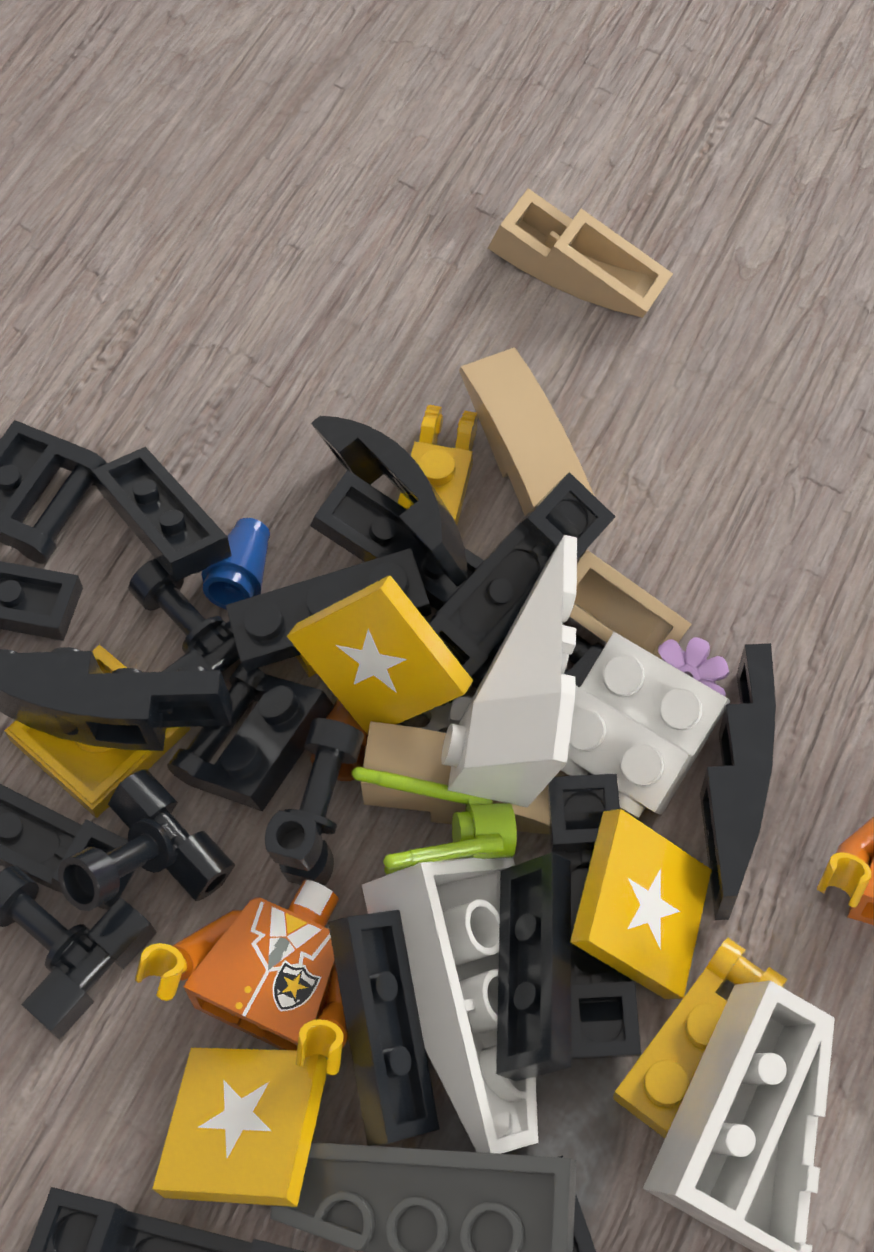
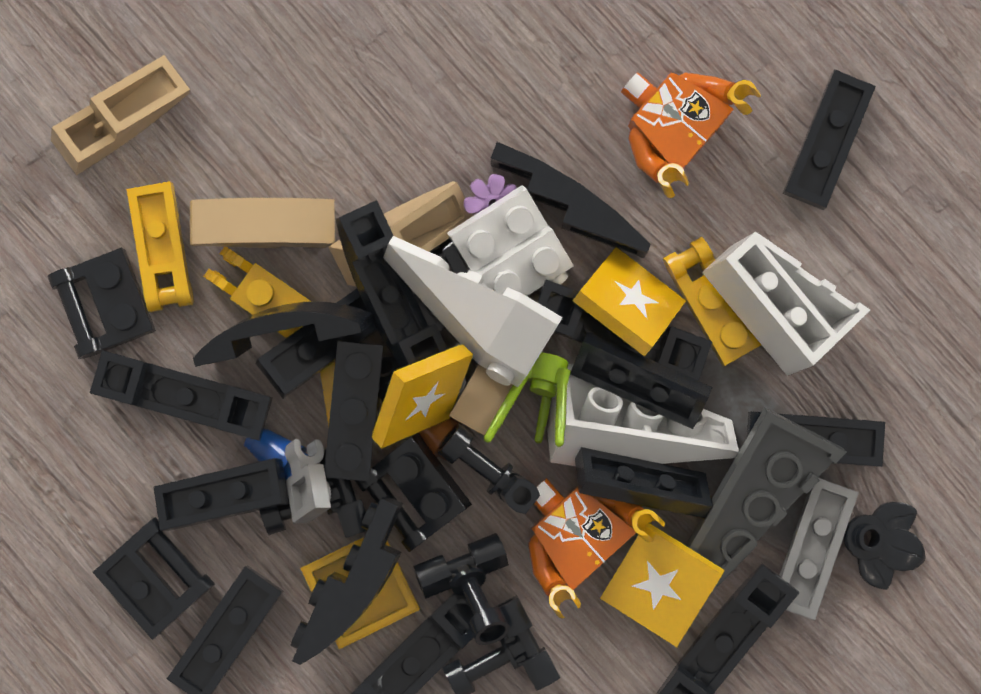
camera: 70 degrees left, 25 degrees up
none -> black plate [47,247,156,359]
none -> black slope [90,350,273,441]
none -> yellow plate [126,181,194,312]
none -> light grey plate [285,439,331,523]

